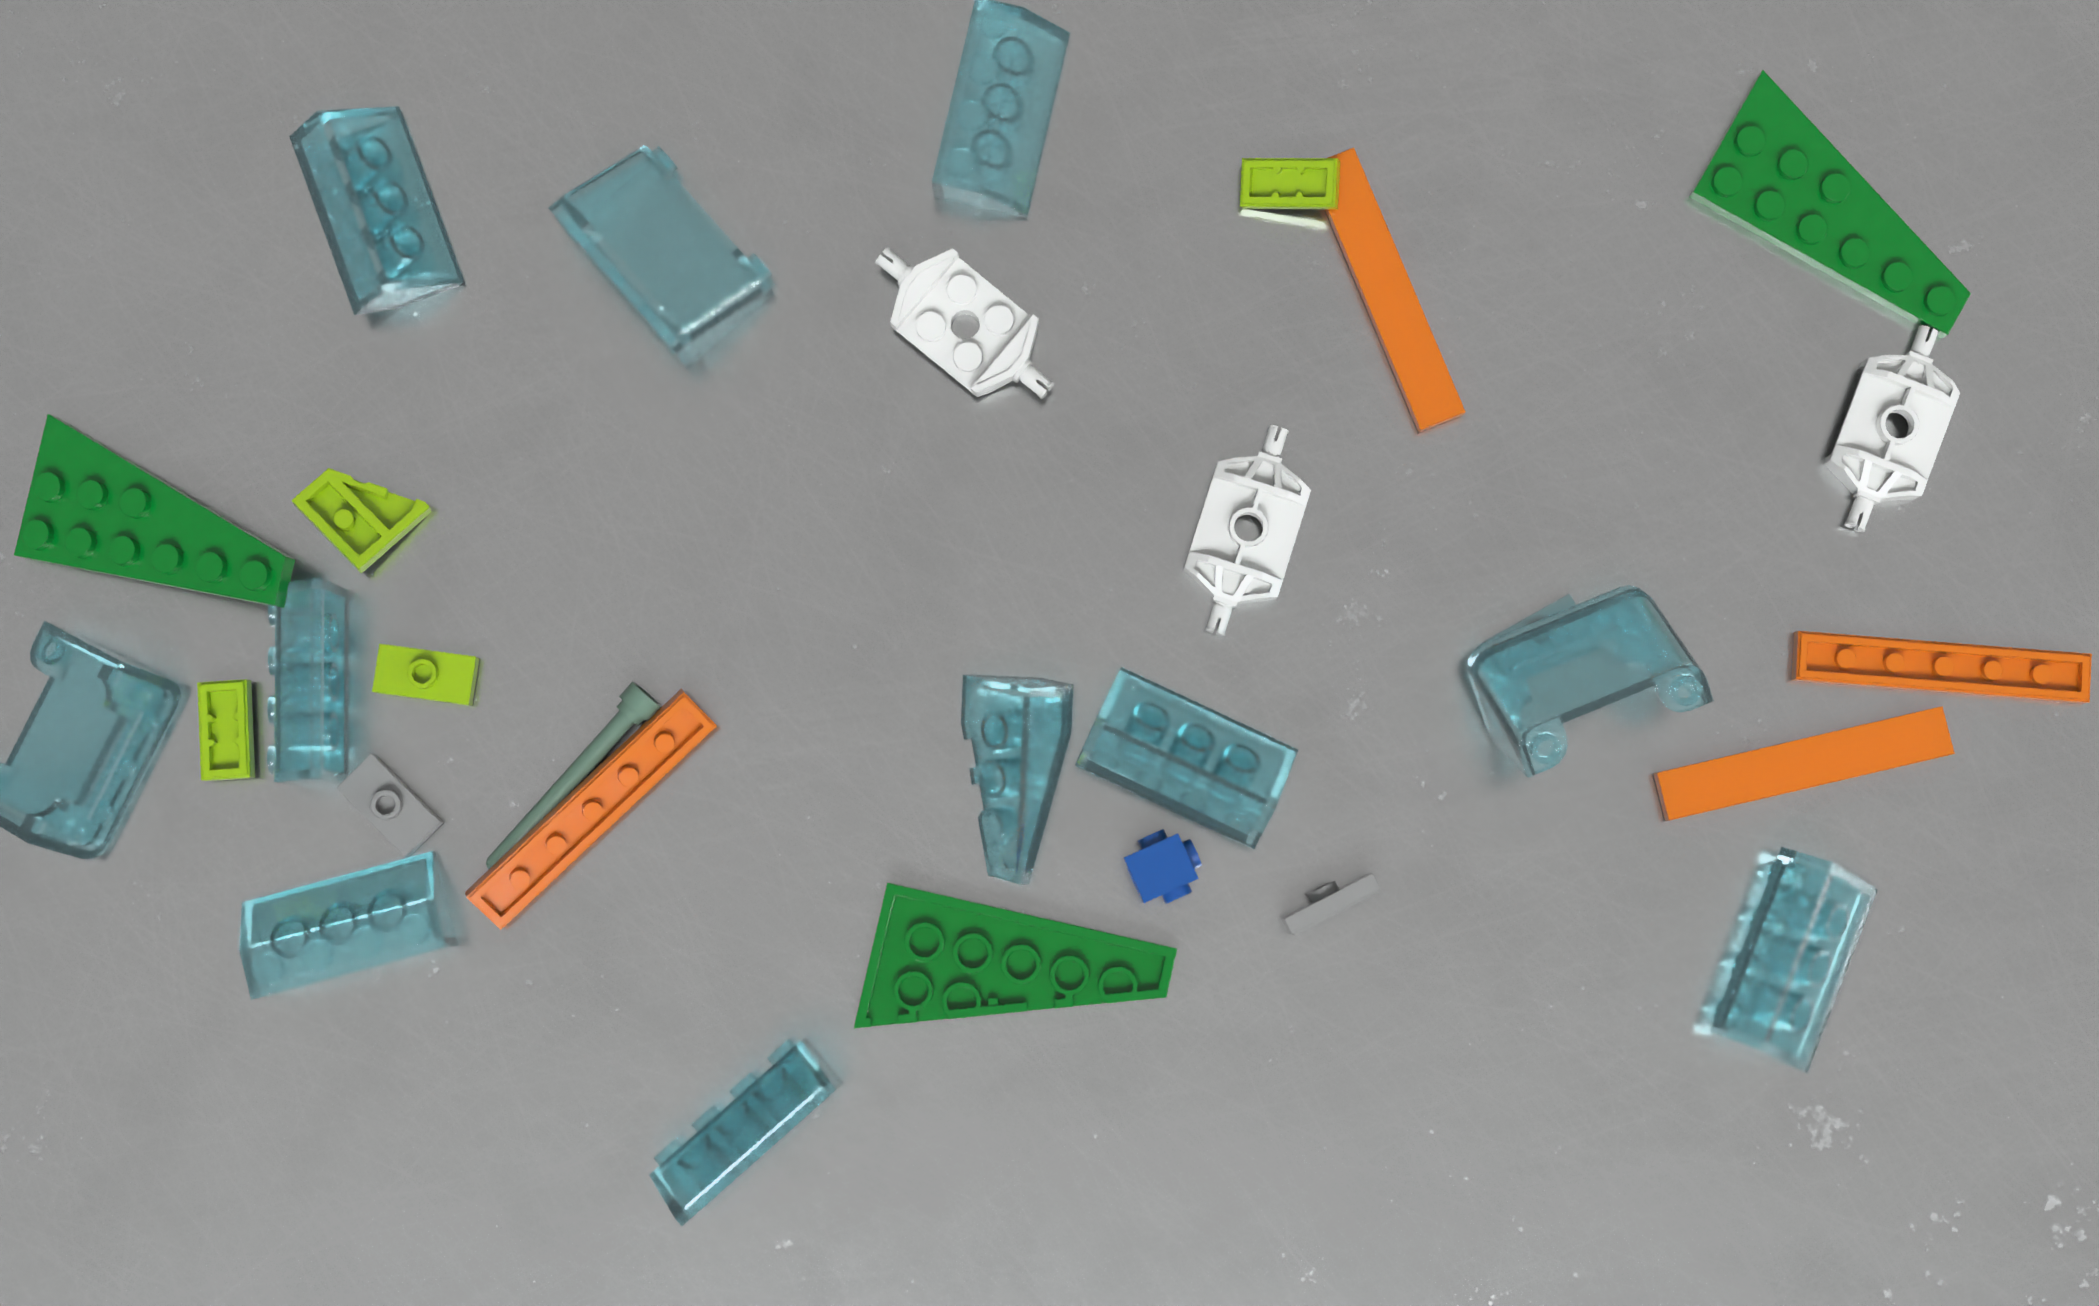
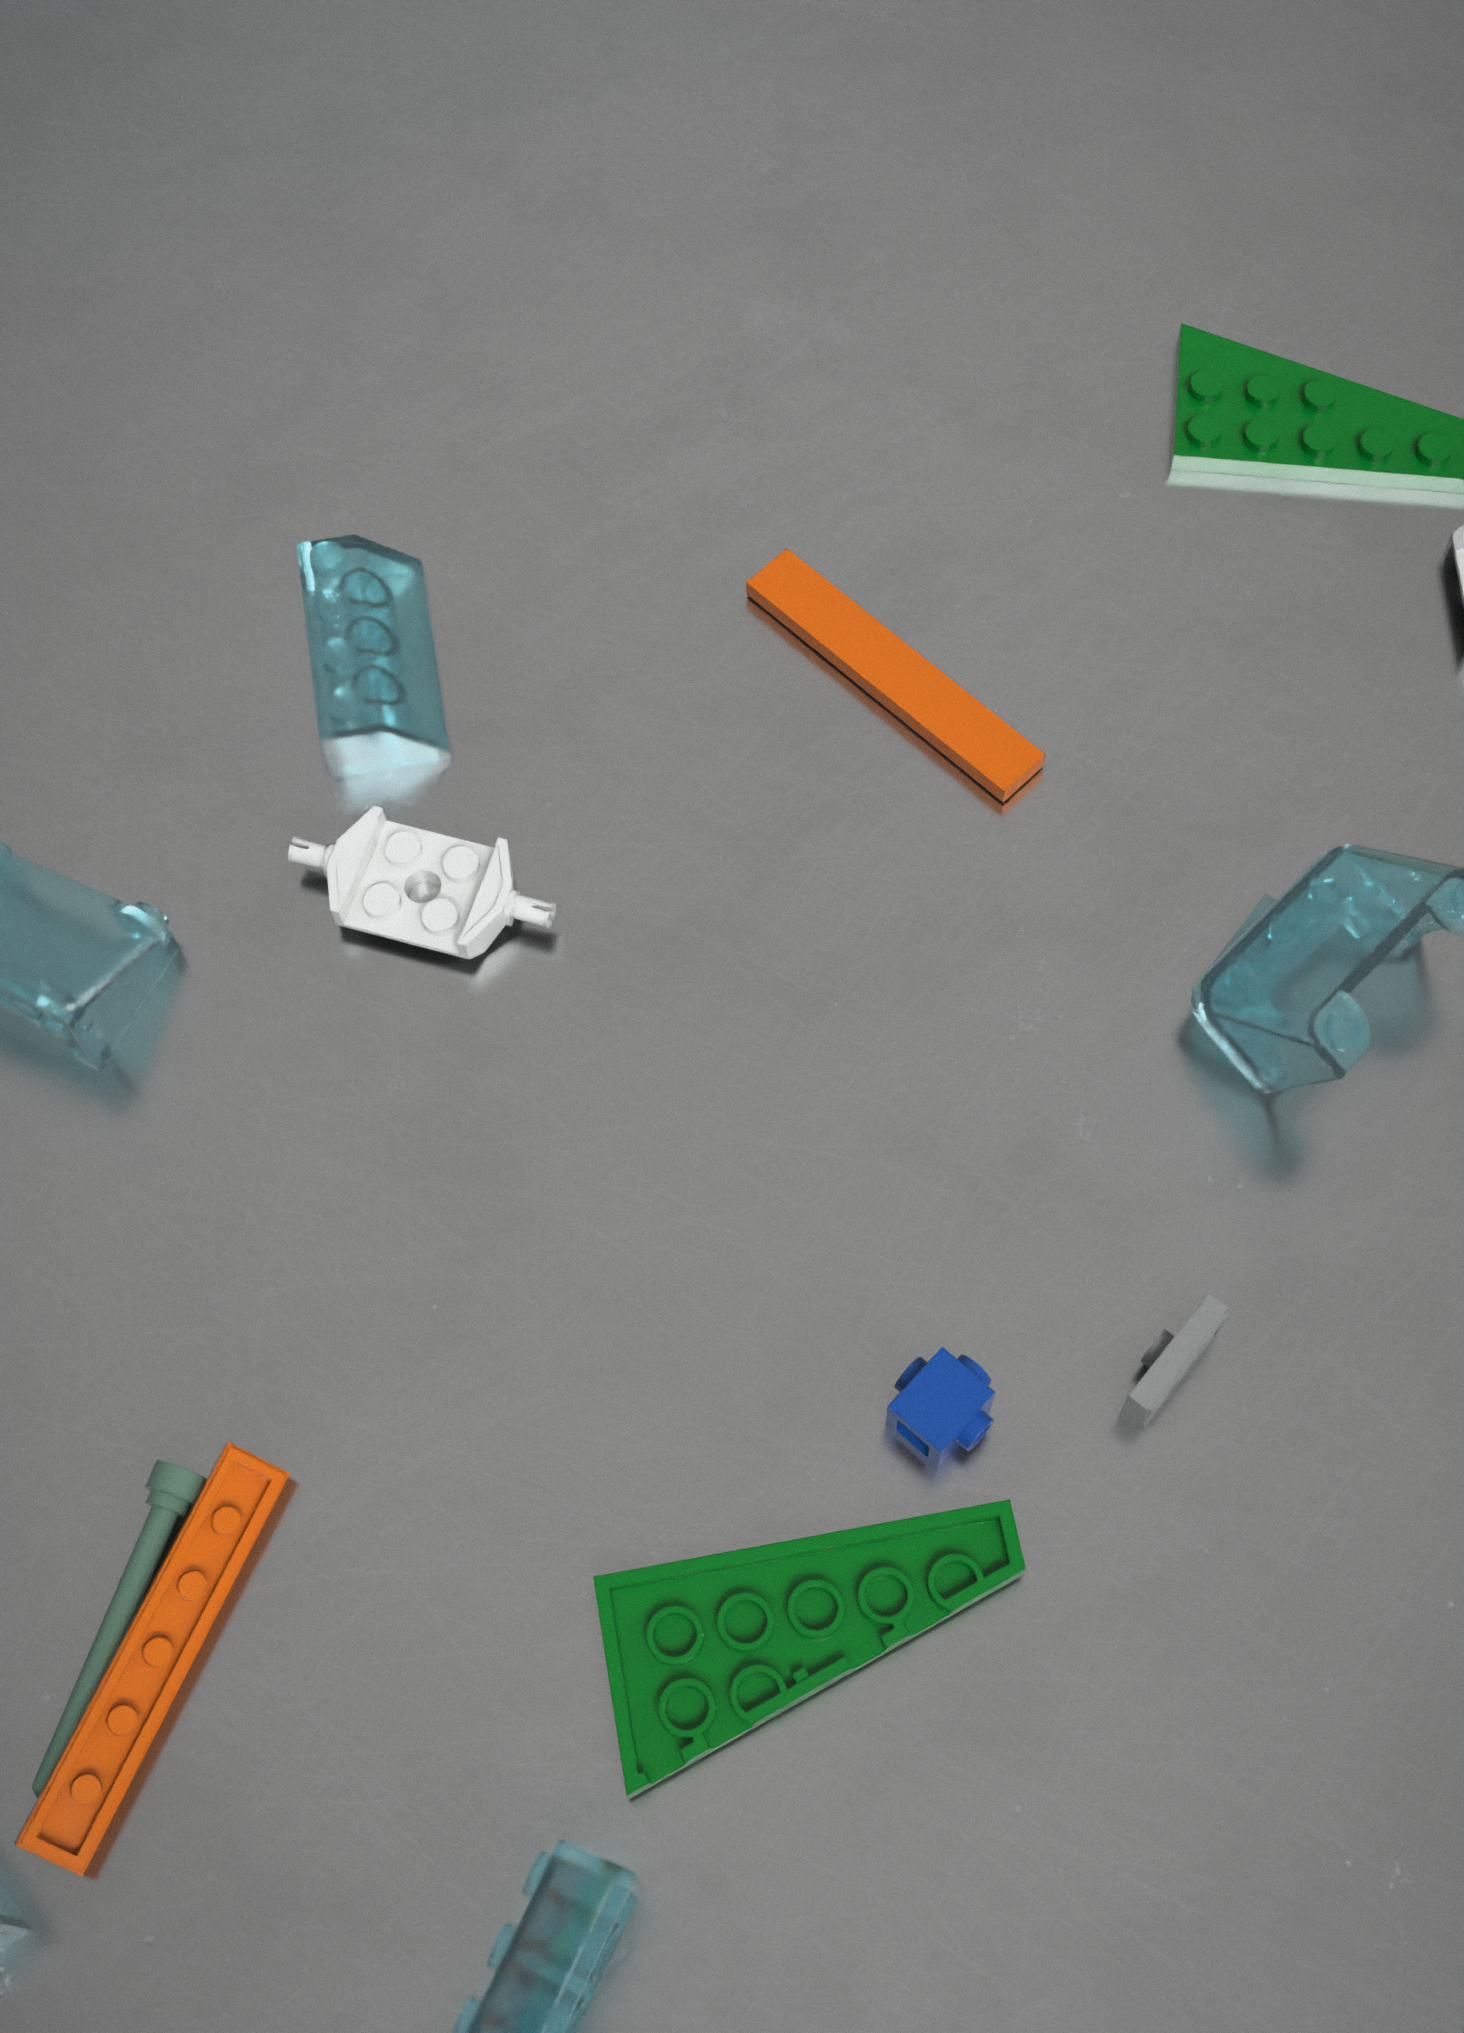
camera: 20 degrees left, 20 degrees down
clear light blue wedge [961,674,1074,885] -> none
clear light blue slope [1075,667,1298,849] -> none
white plate [1183,425,1311,636] -> none
lime plate [1240,158,1340,209] -> none

